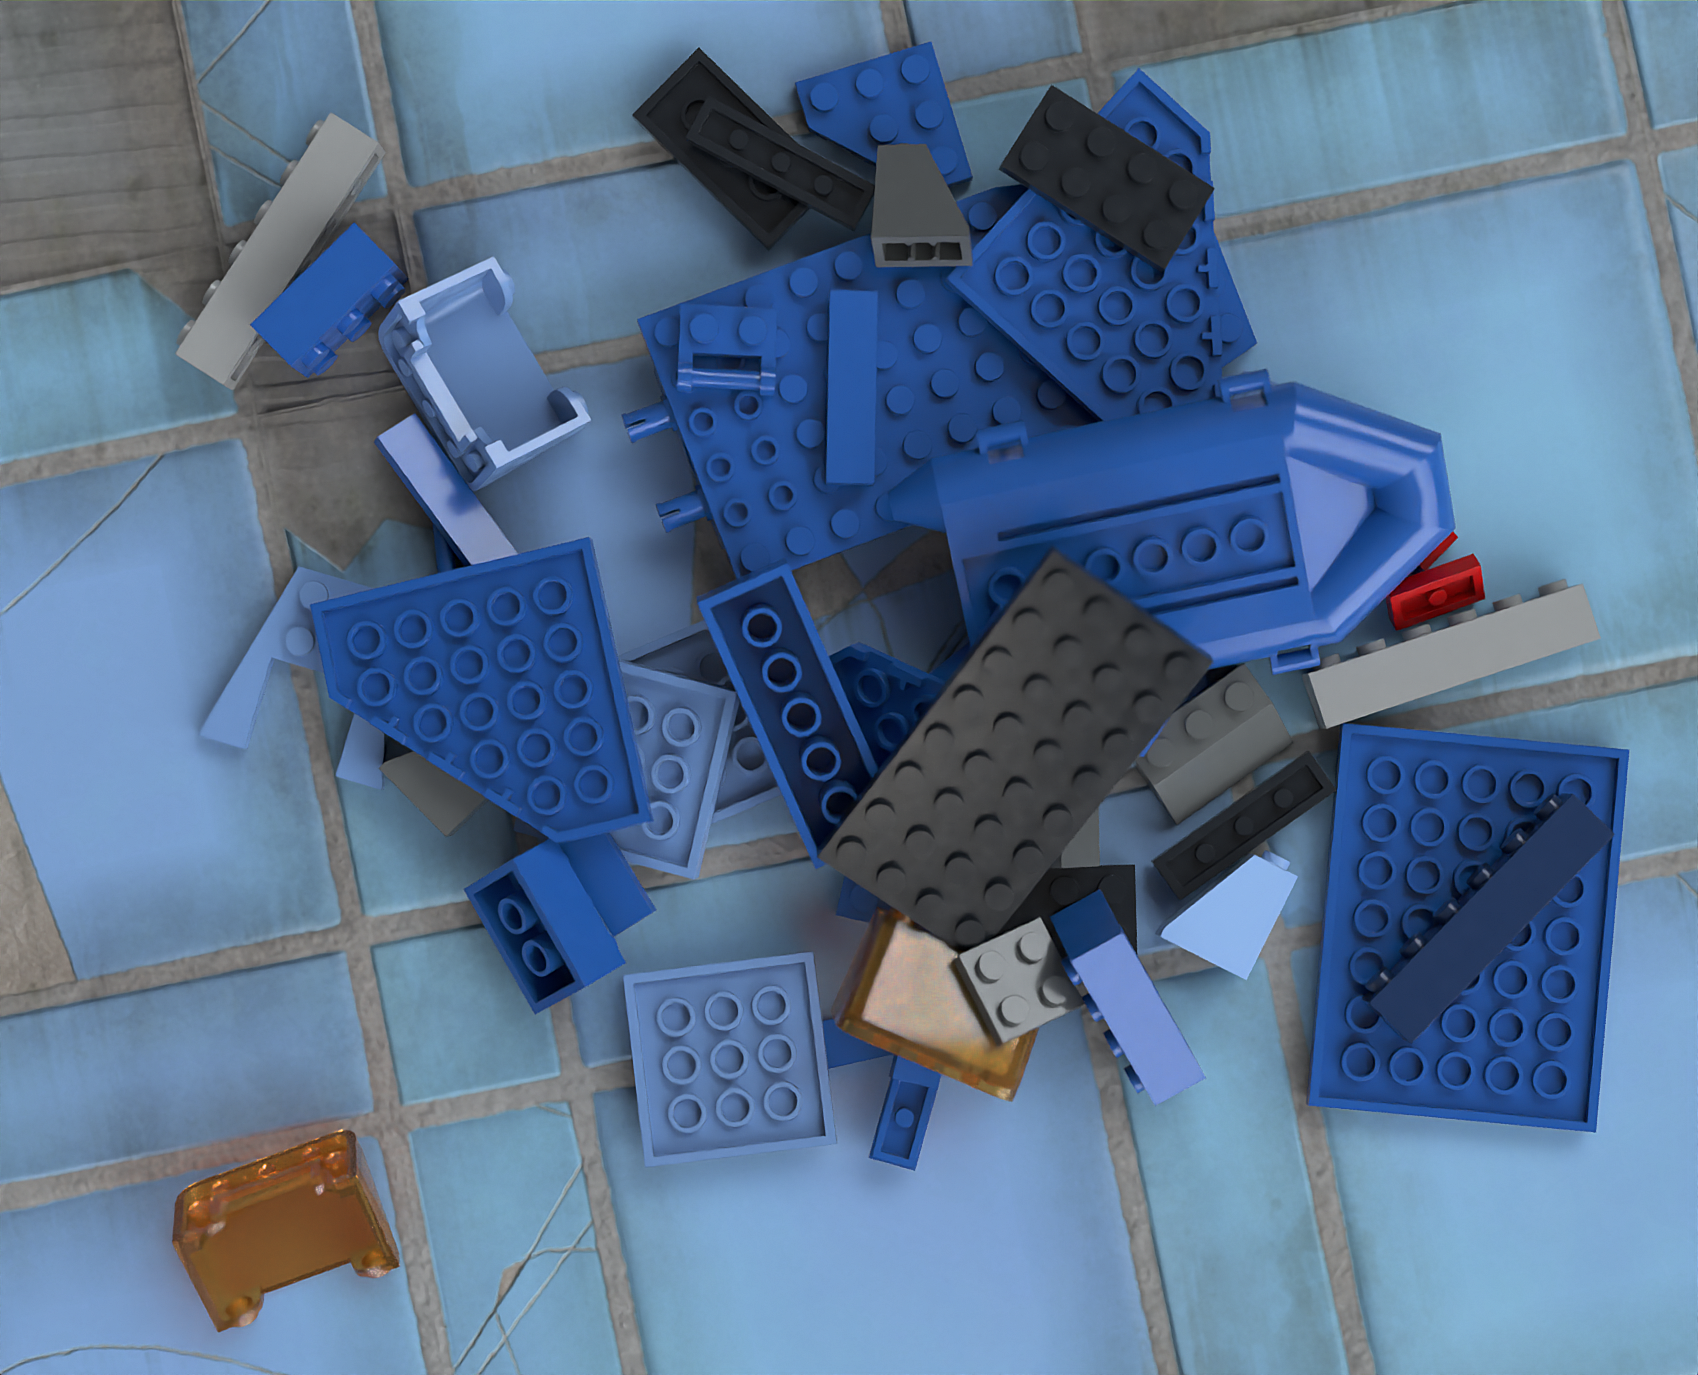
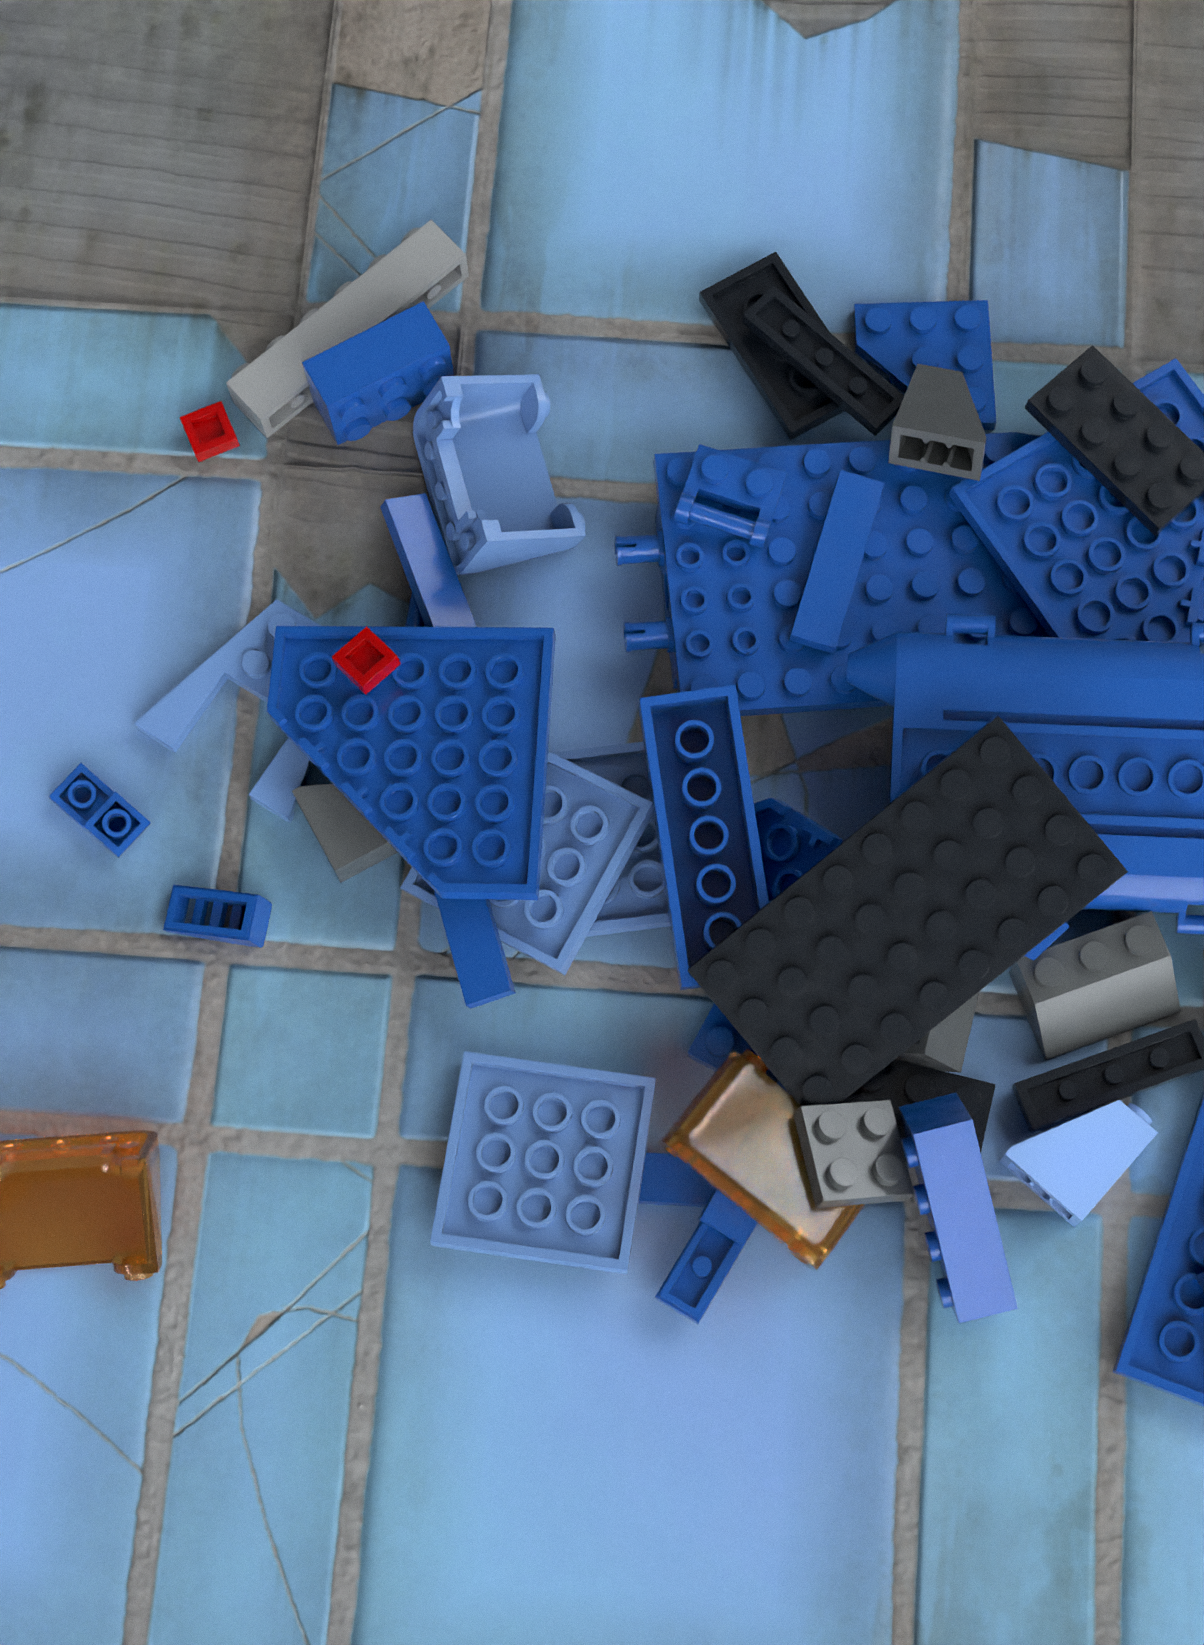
camera: 15 degrees right, 15 degrees down
blue brick [464,839,626,1014] -> none
none -> blue slope [49,763,151,858]
none -> blue slope [163,884,272,948]
none -> red plate [179,401,240,462]
none -> red plate [332,626,401,695]

